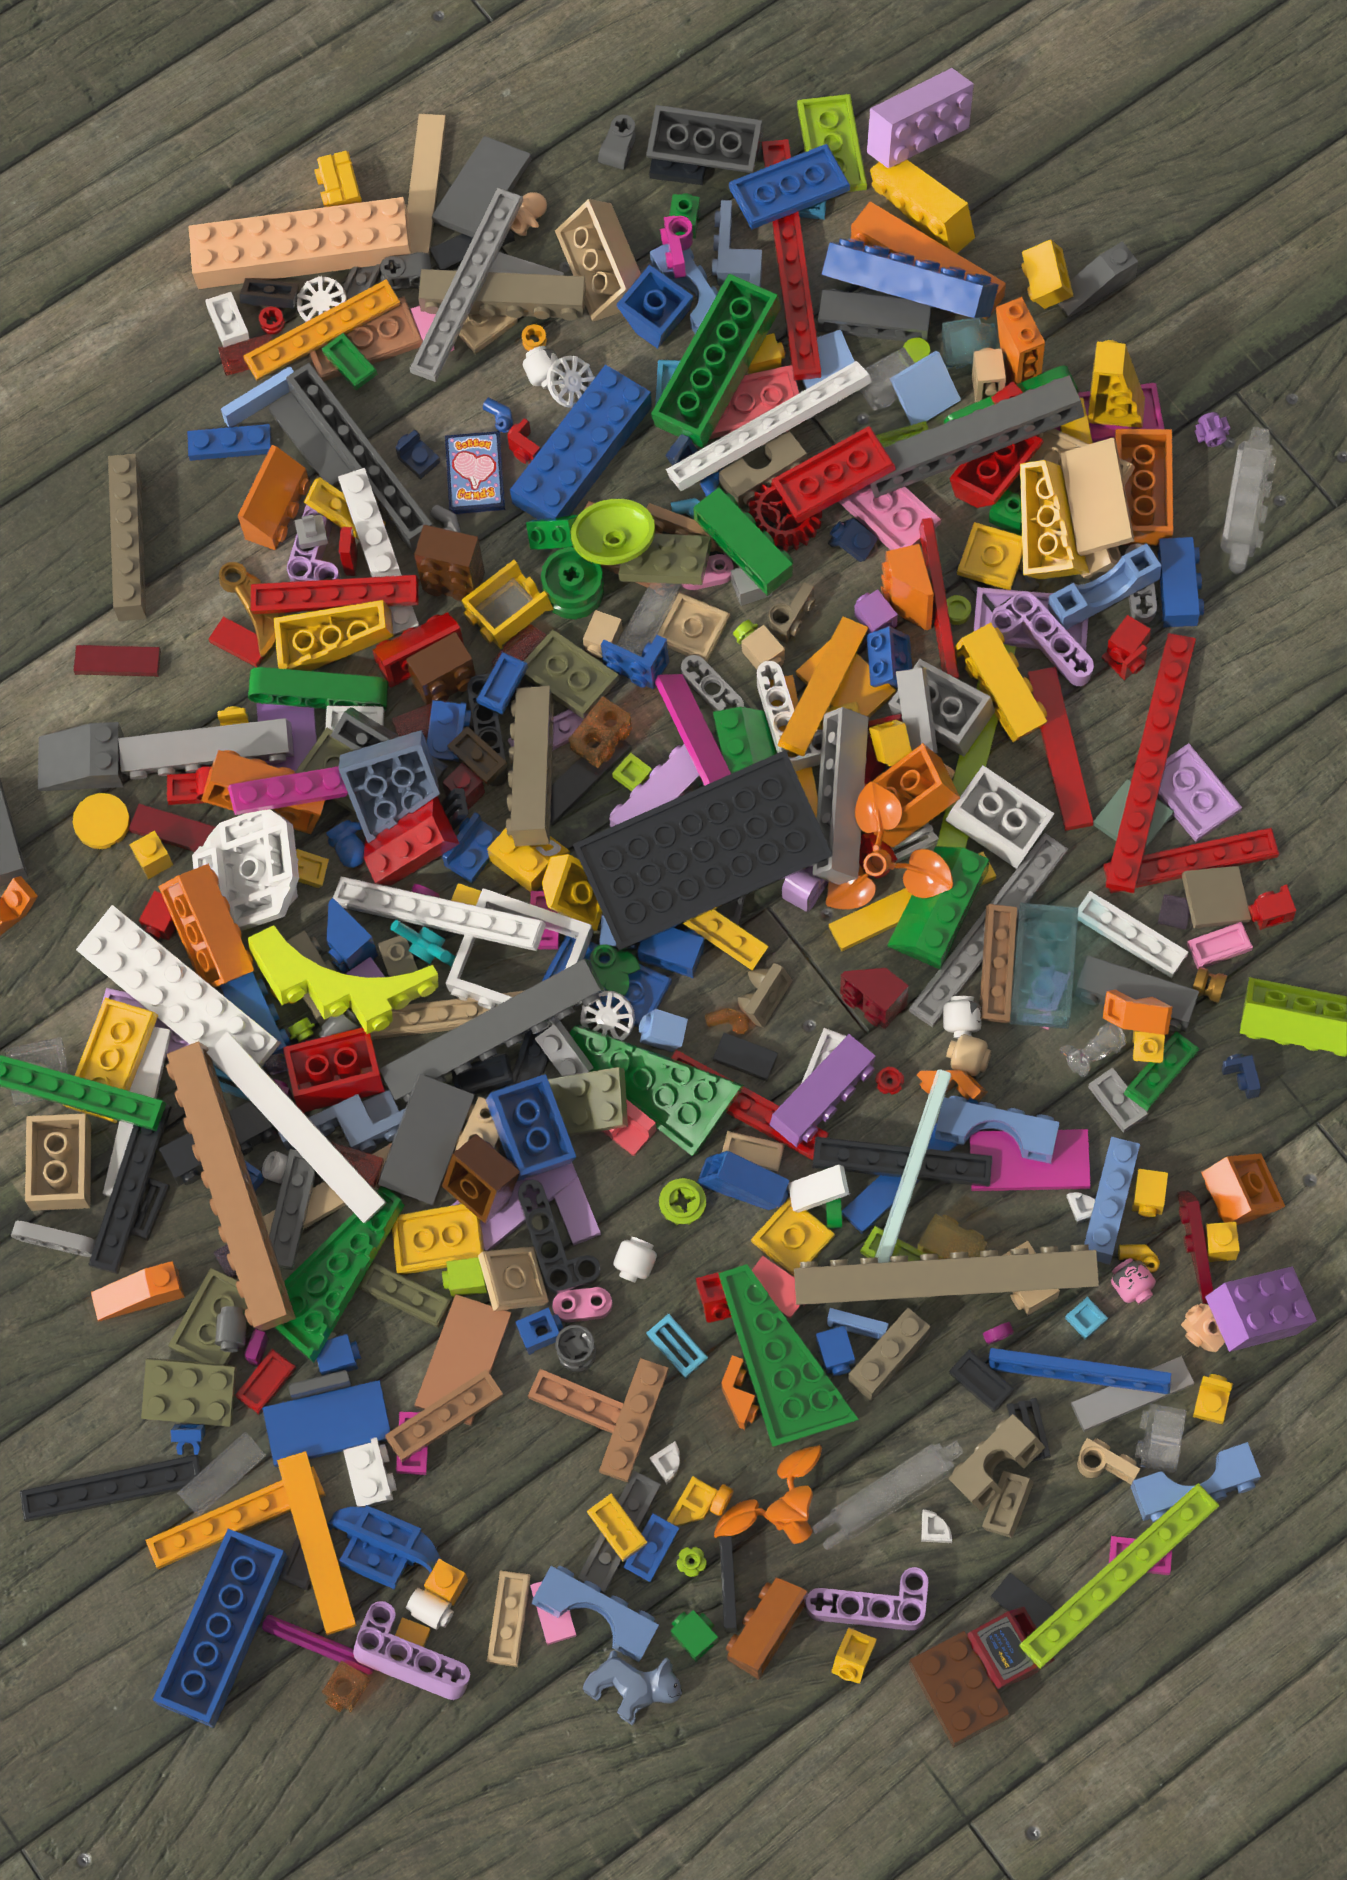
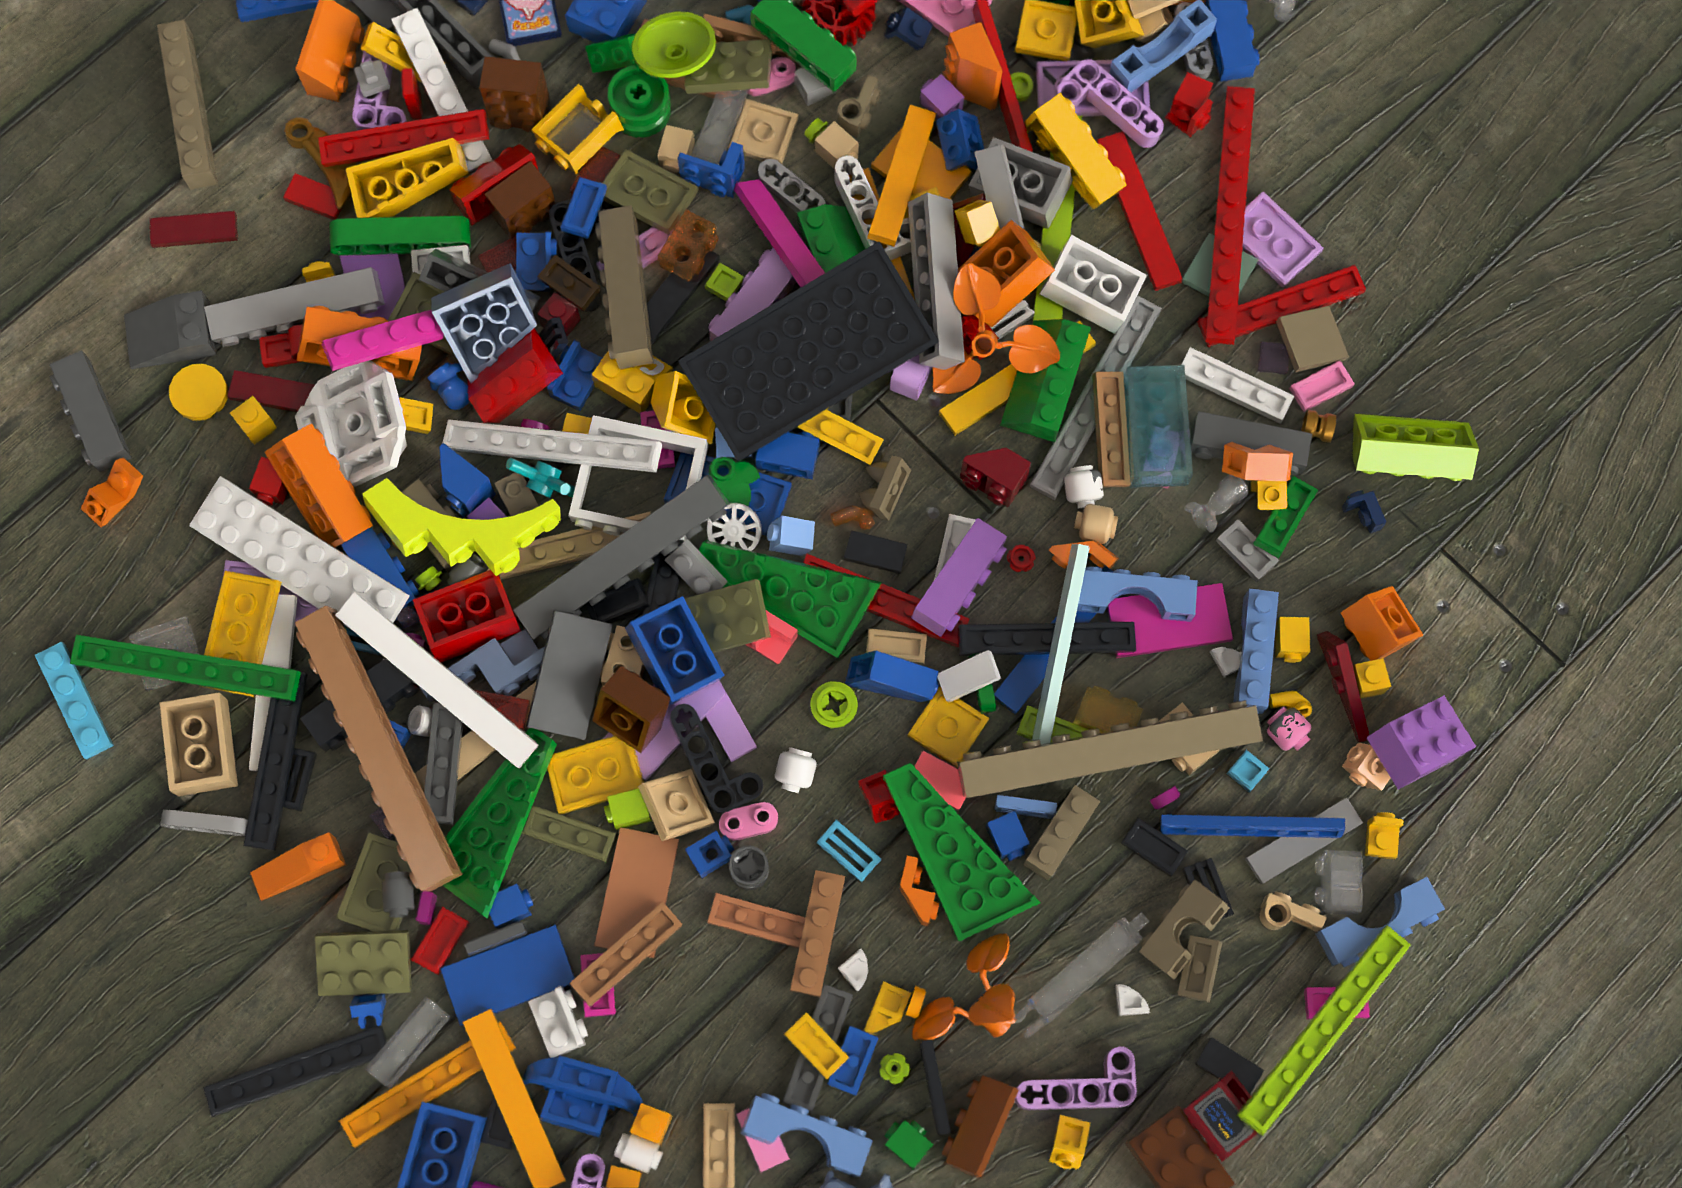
camera: 15 degrees left, 5 degrees up
red brick [1248,885,1296,930] -> none

